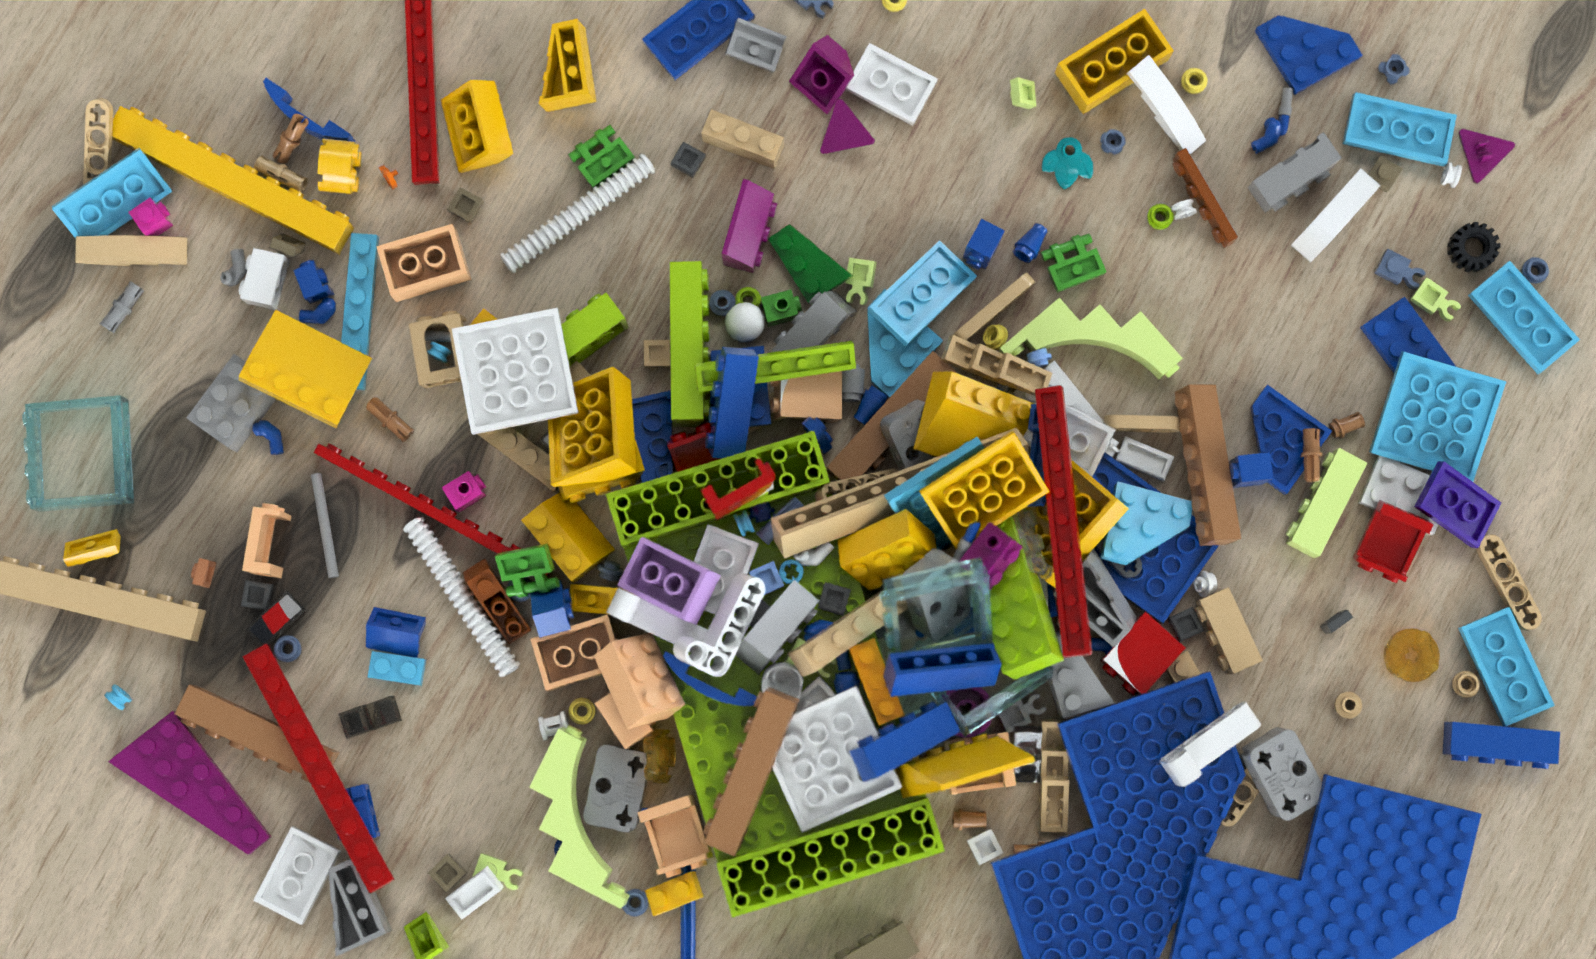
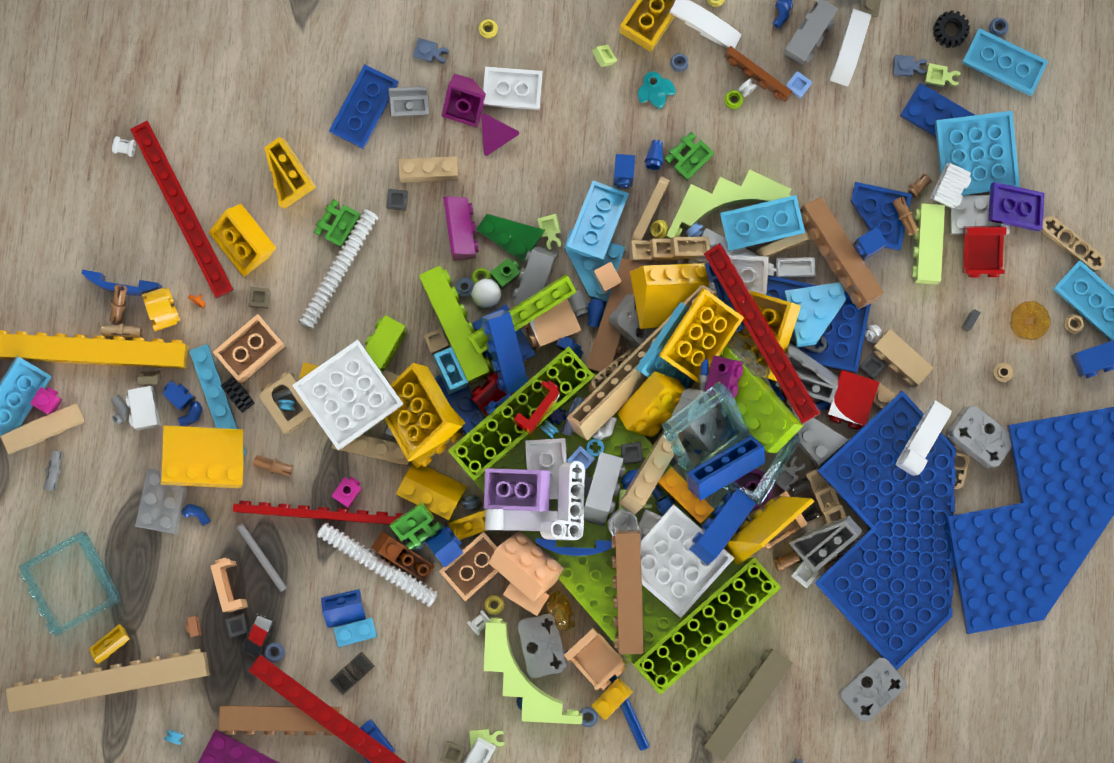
camera: 25 degrees left, 0 degrees up
none -> black tyre [220,376,255,413]
none -> medium azure brick [433,347,468,395]
none -> blue piece [484,393,511,415]
none -> light nougat panel [593,262,621,294]
none -> medium azure plate [720,195,805,251]
none -> light blue plate [786,71,812,99]
none -> light grey wedge [788,516,862,573]
none -> white brick [930,163,971,208]

